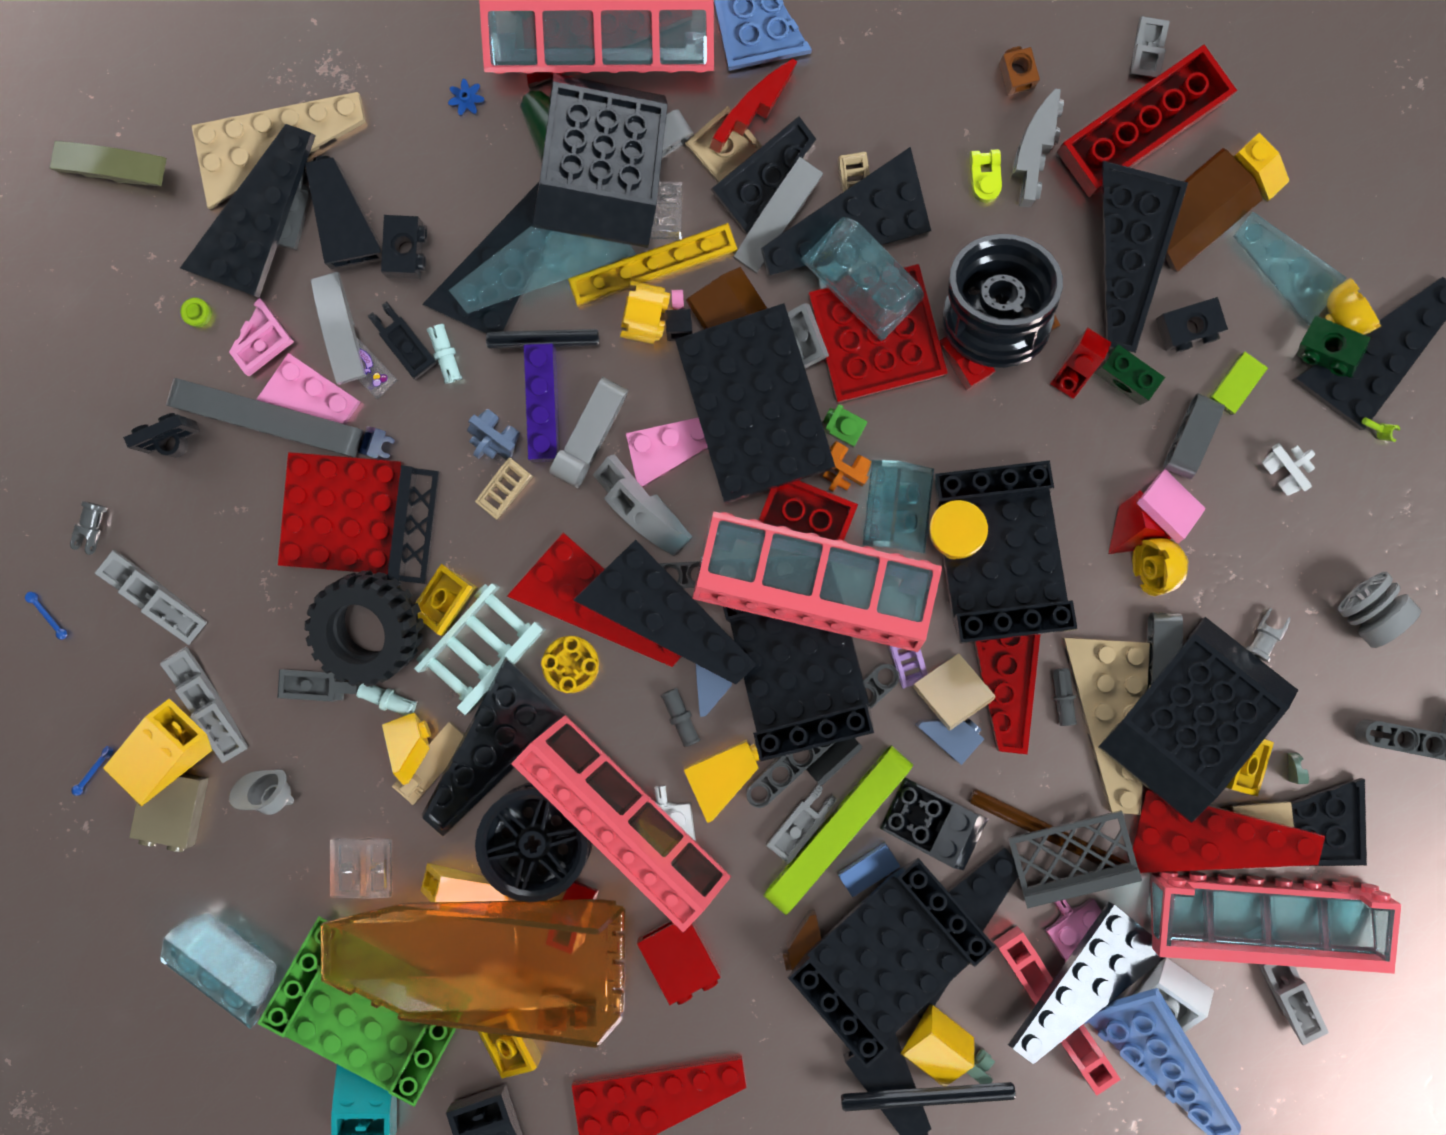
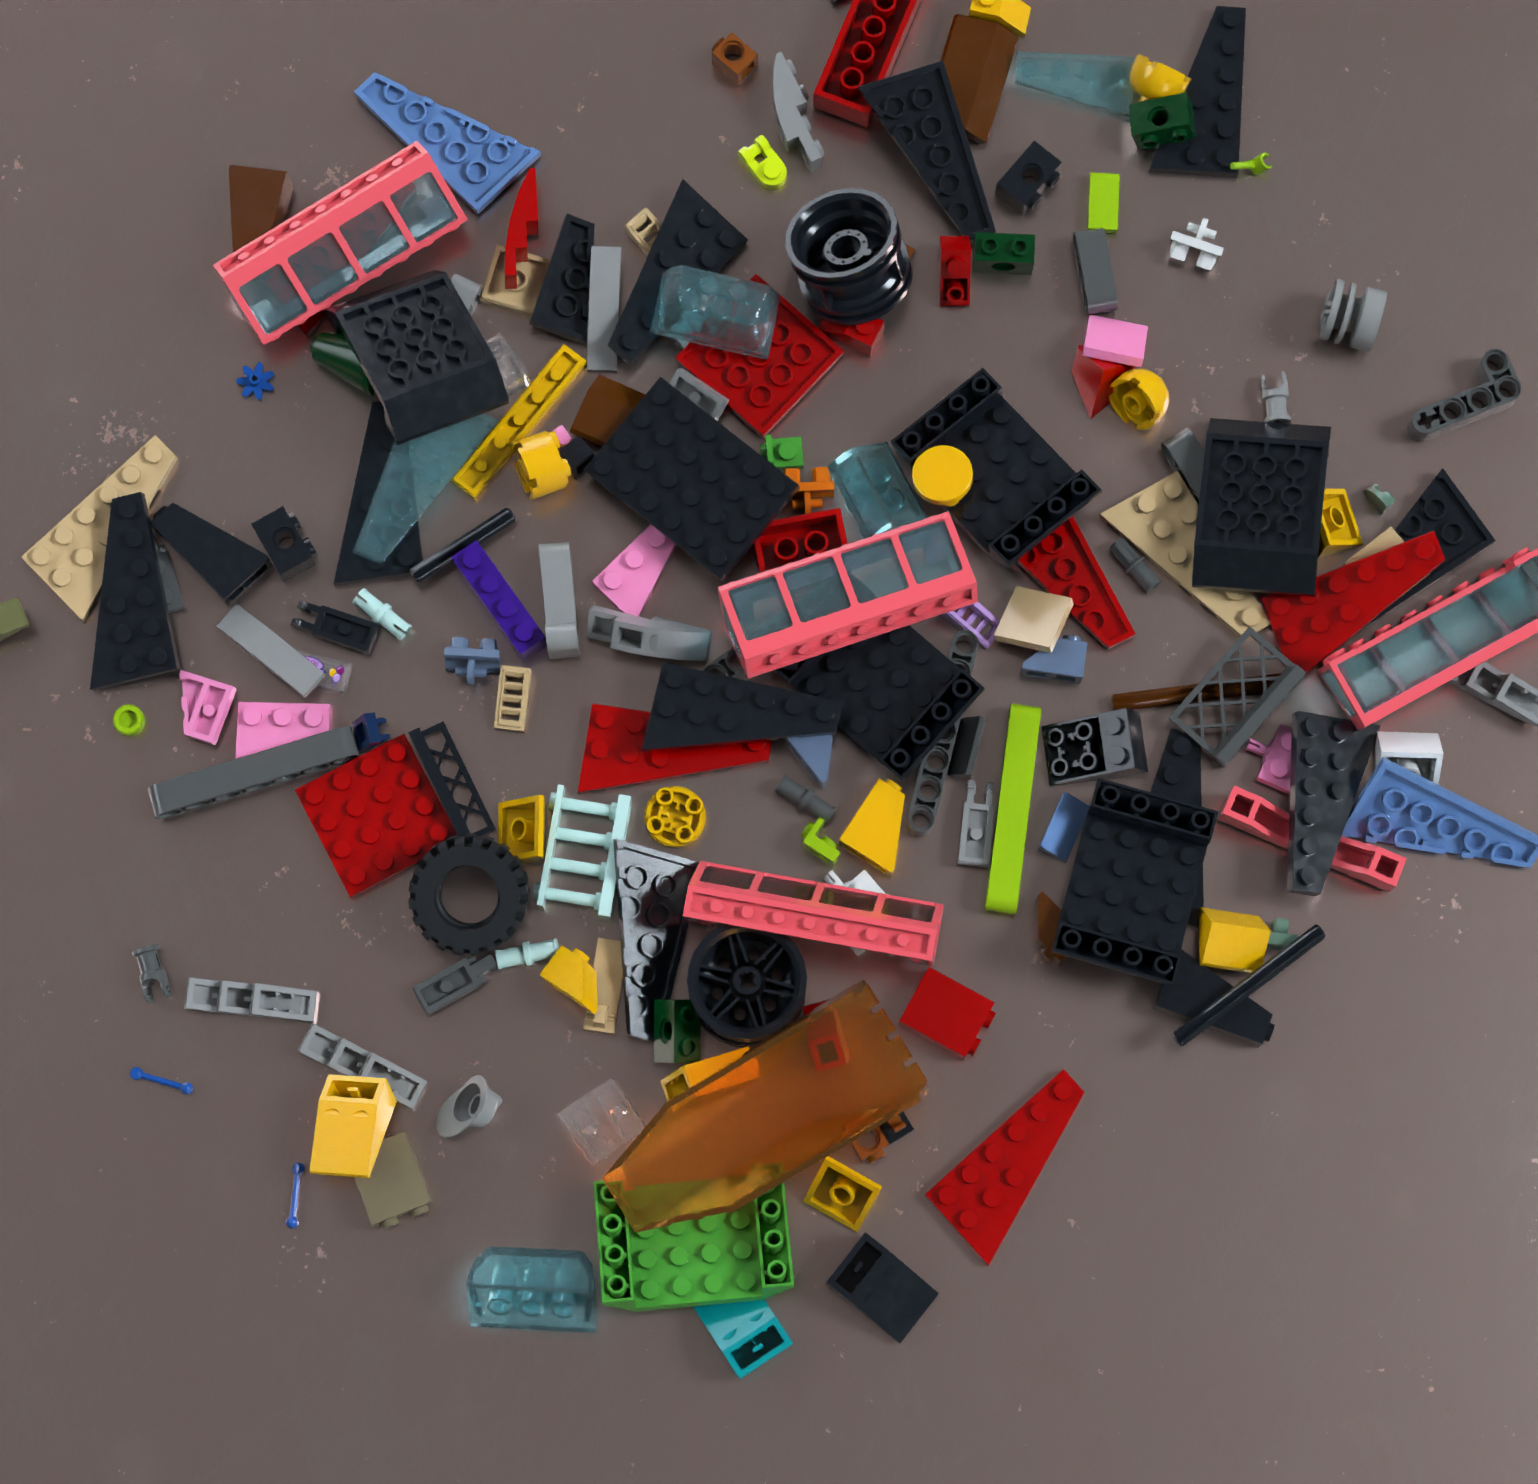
camera: 35 degrees left, 10 degrees down
black plate [123,413,200,458] -> none
none -> dark green brick [654,999,701,1063]
none -> lime bracket [801,817,840,867]

